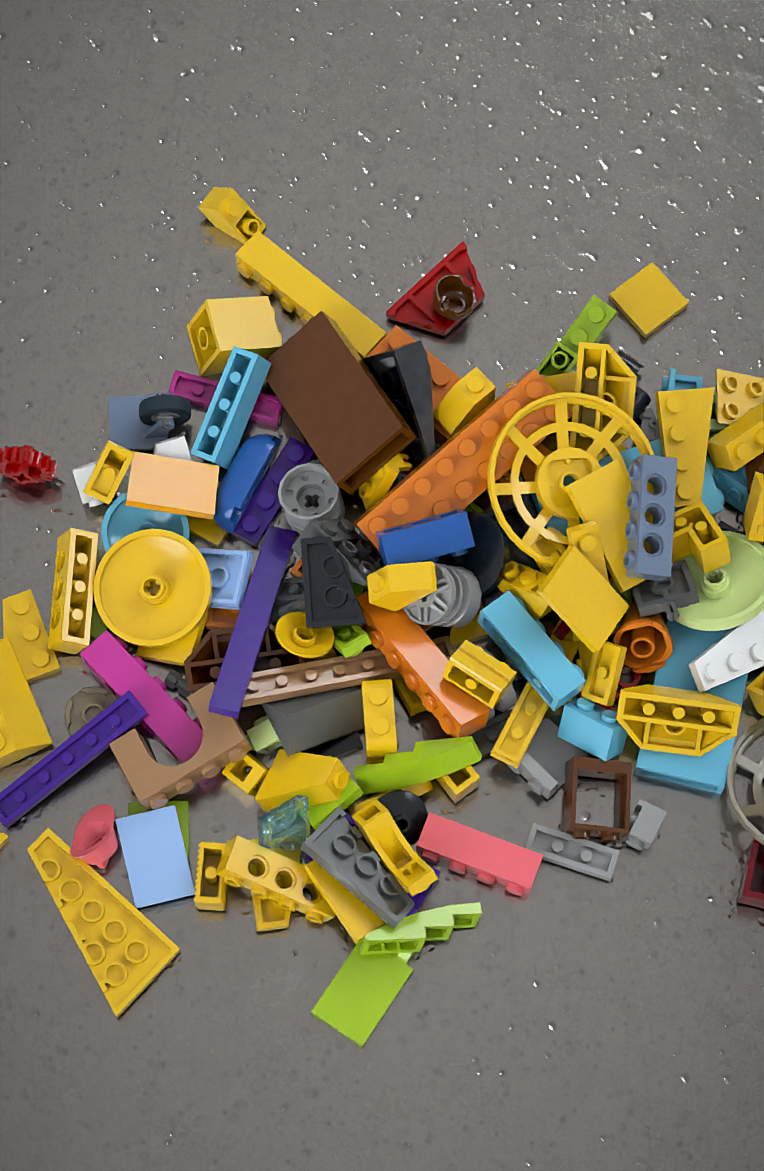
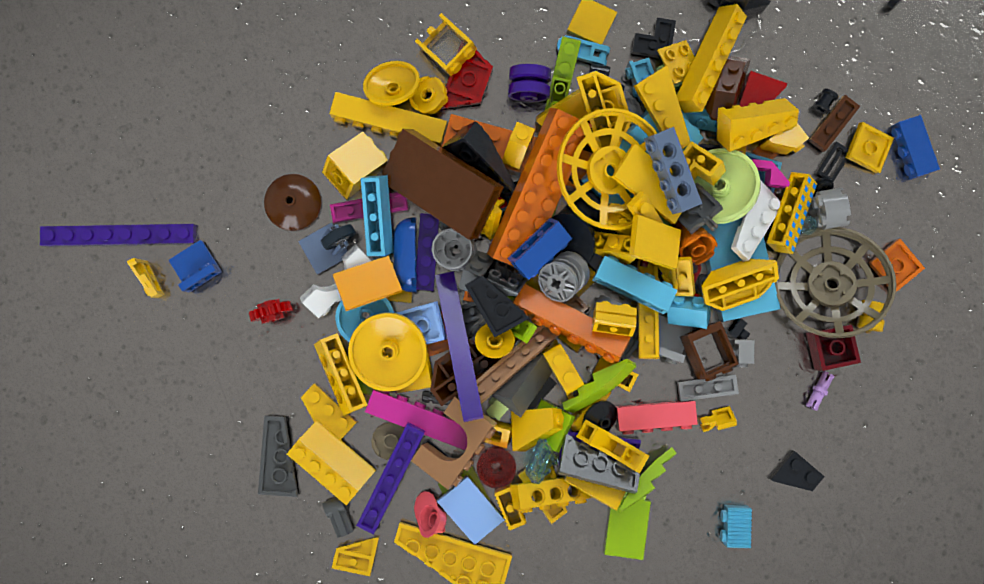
camera: 25 degrees left, 15 degrees up
yellow slope [83,440,135,505] -> none
yellow slope [198,187,267,244] -> none
yellow slope [367,562,437,612] -> none
reddish brown hair [433,275,476,321] -> none
none -> reddish brown dish [264,174,322,231]
none -> yellow dish [363,61,420,106]
none -> yellow plate [409,76,448,116]
none -> window [415,13,477,77]
none -> clear red brick [477,446,516,488]
none -> dark purple wheel [508,64,551,102]
none -> medium azure plate [557,36,611,65]
none -> black plate [632,17,676,58]
none -> yellow plate [700,406,737,432]
none -> medium azure brick [720,505,752,548]
none -> black tile [725,318,750,340]
none -> black wing [769,450,825,491]
none -> lavender pin [806,371,835,411]

